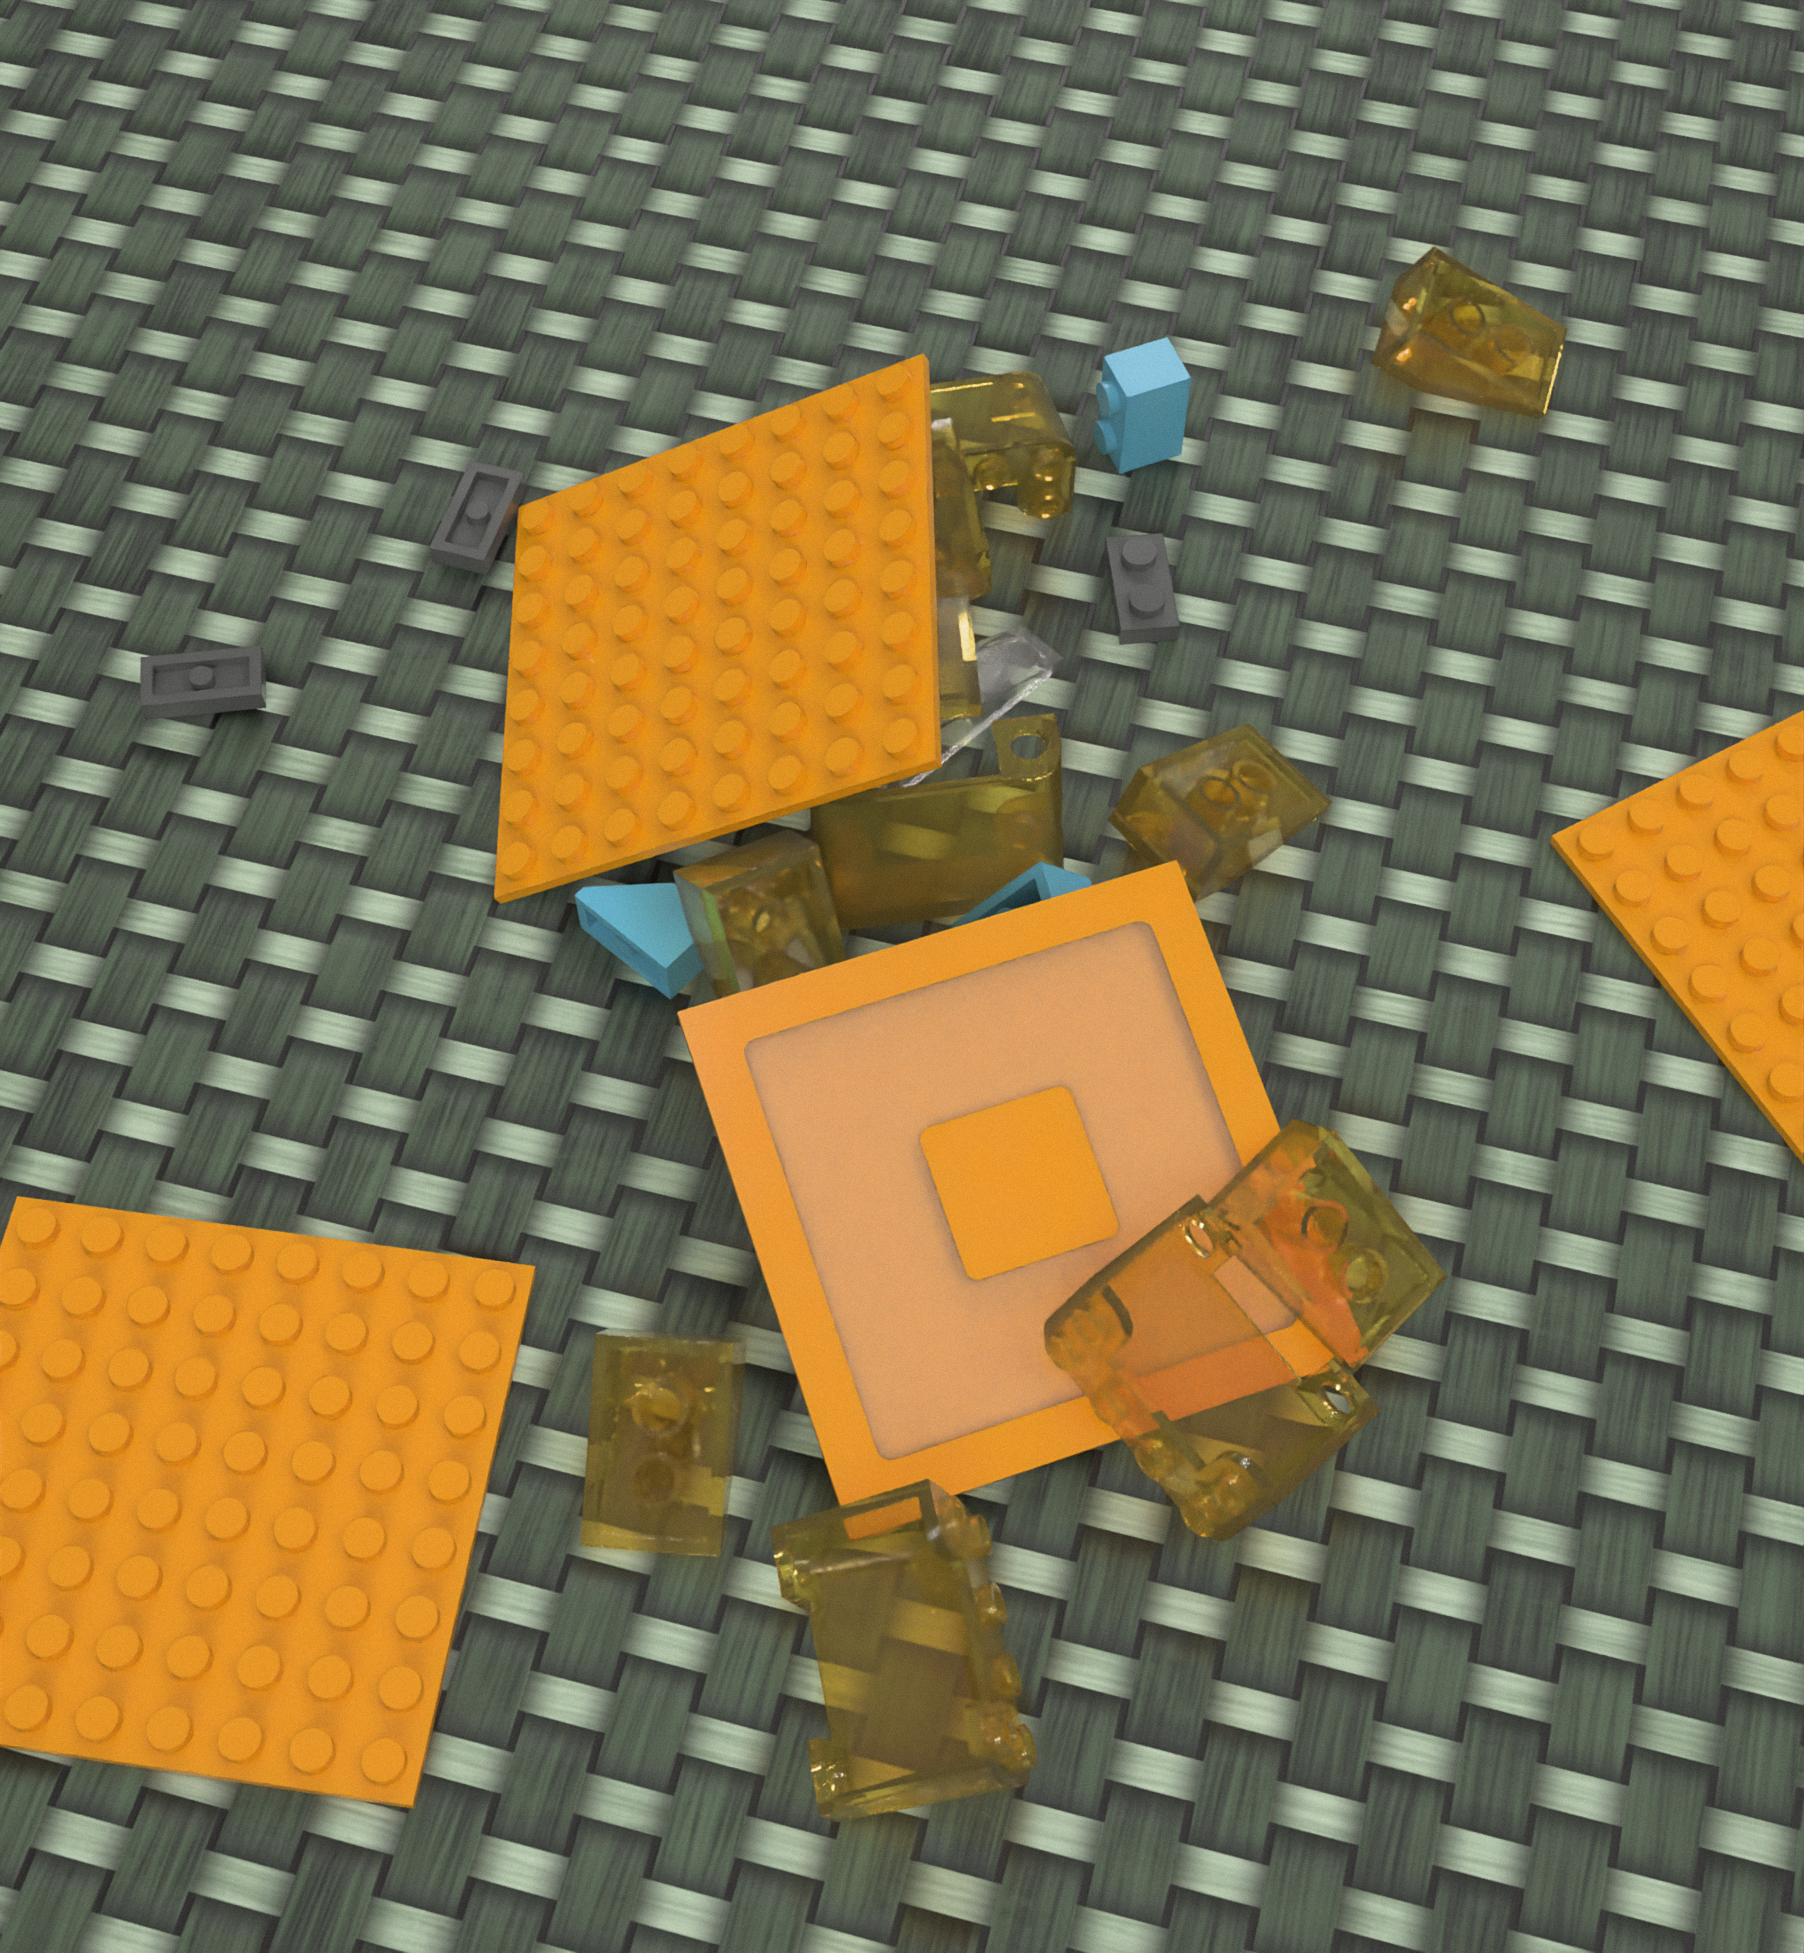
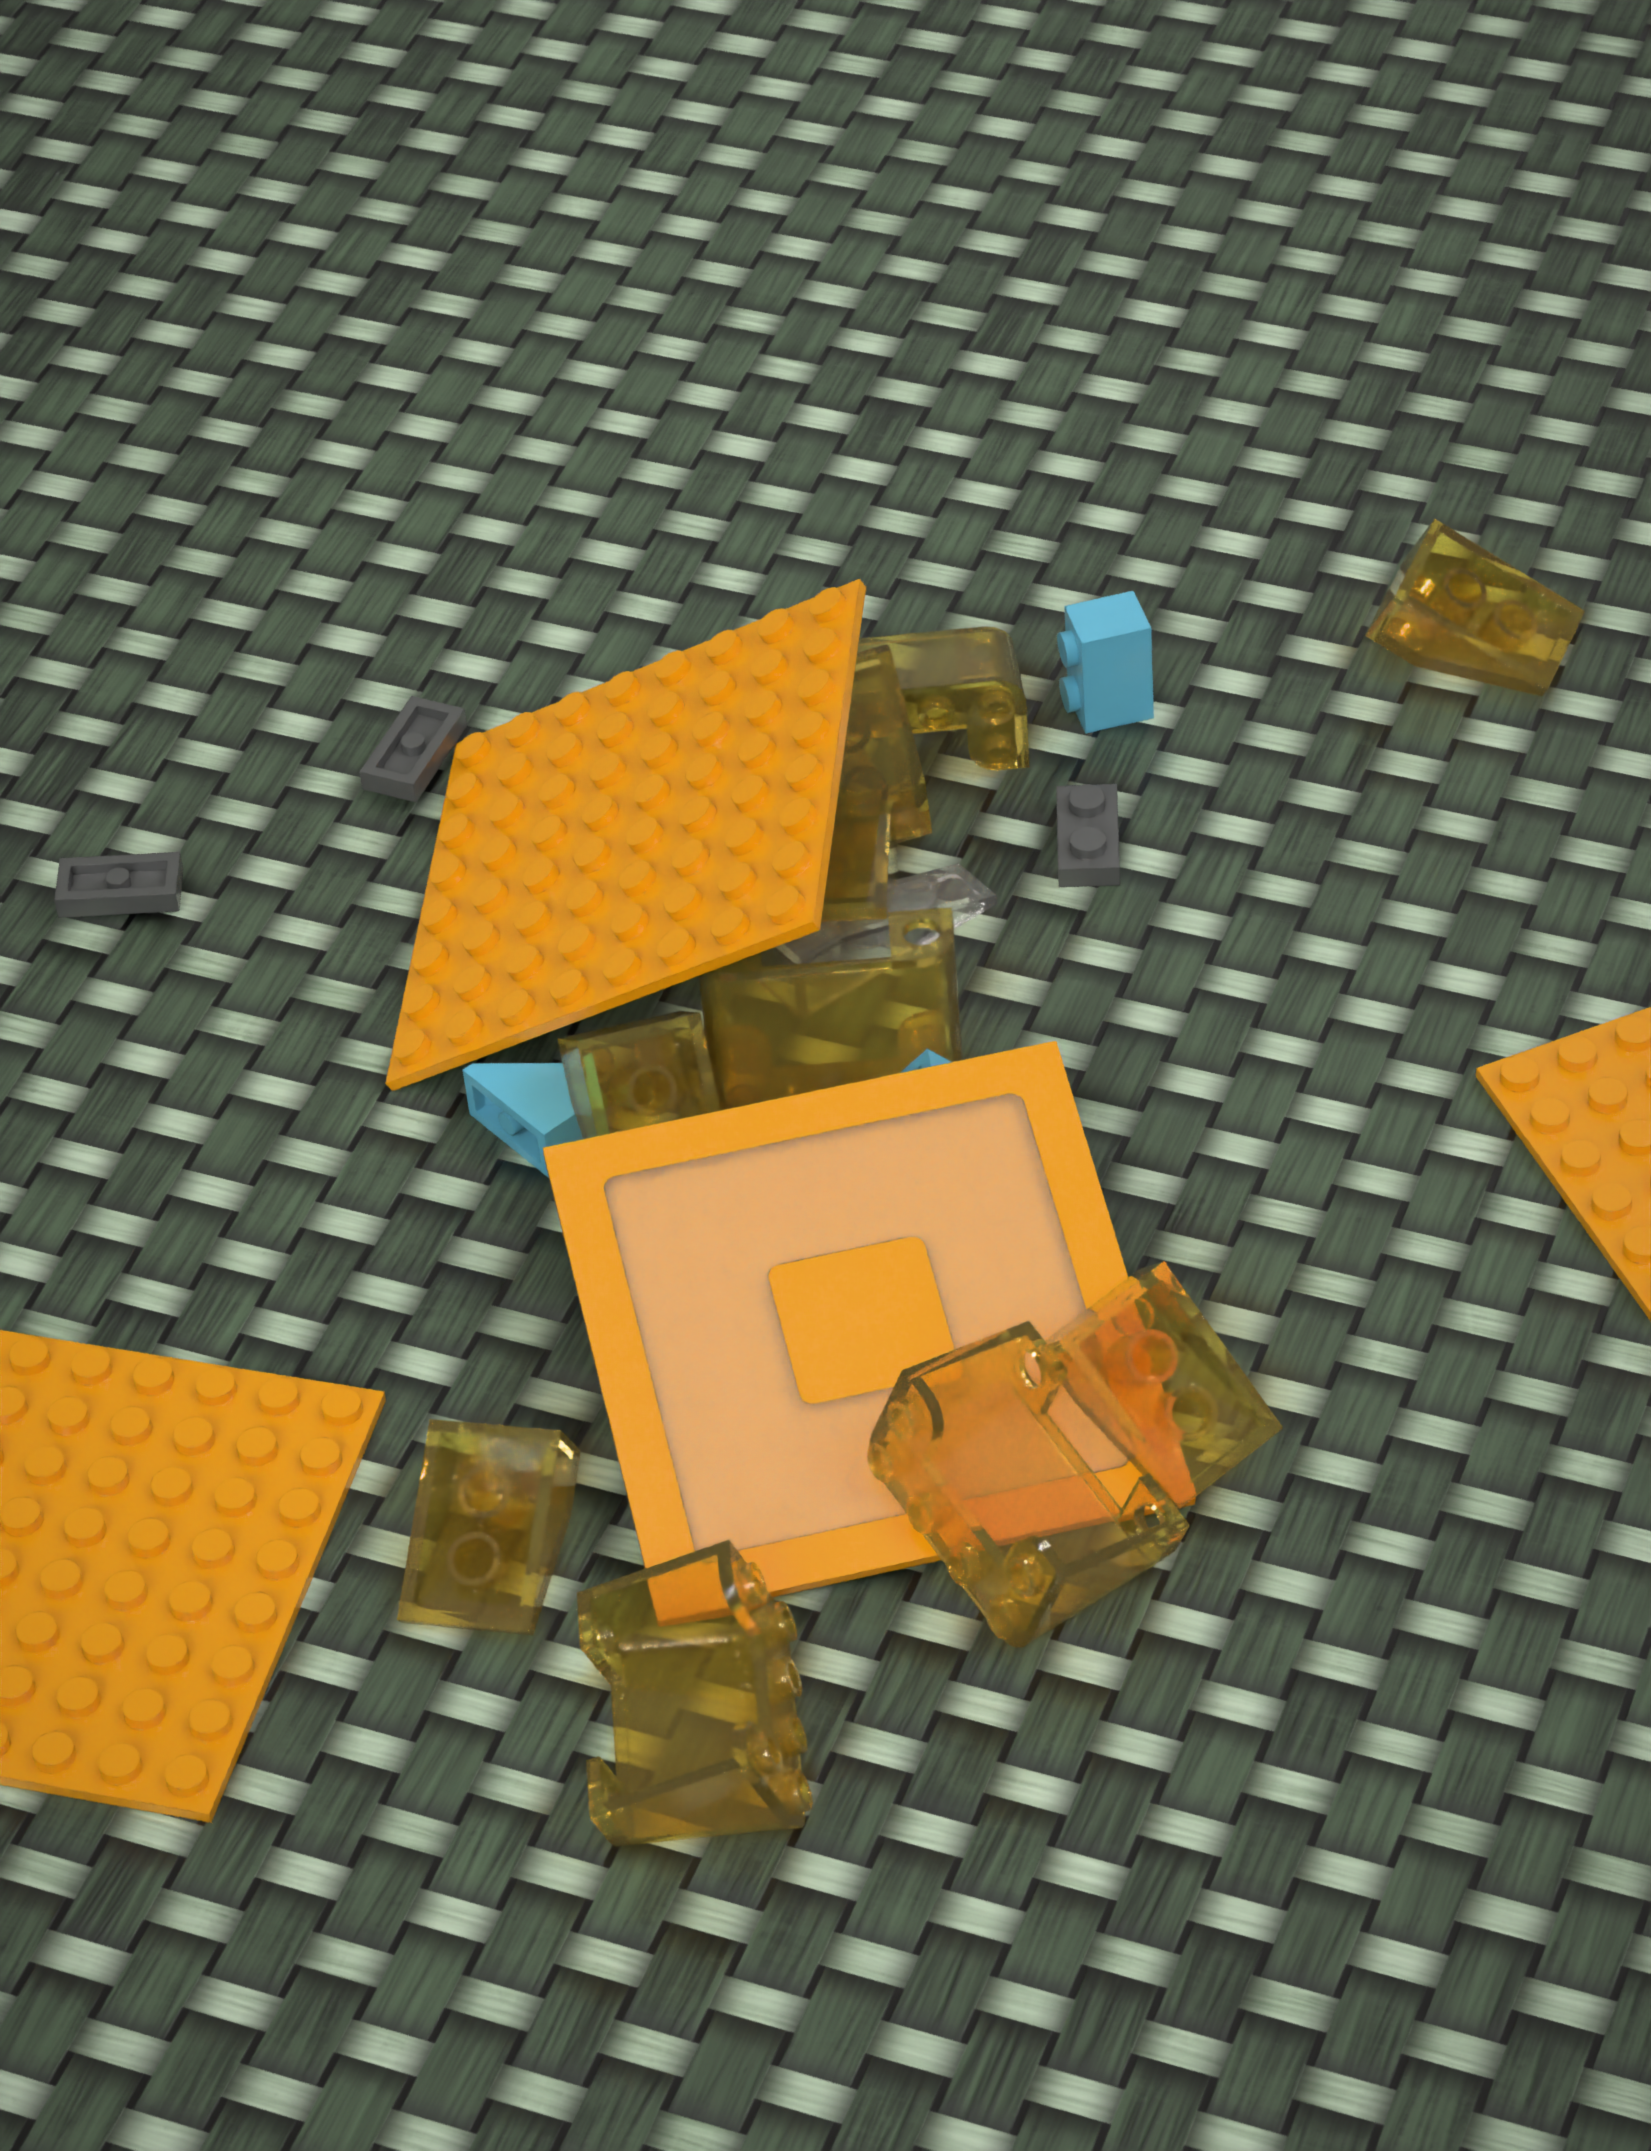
camera: 10 degrees right, 15 degrees down
clear yellow slope [1108,723,1332,903] -> none

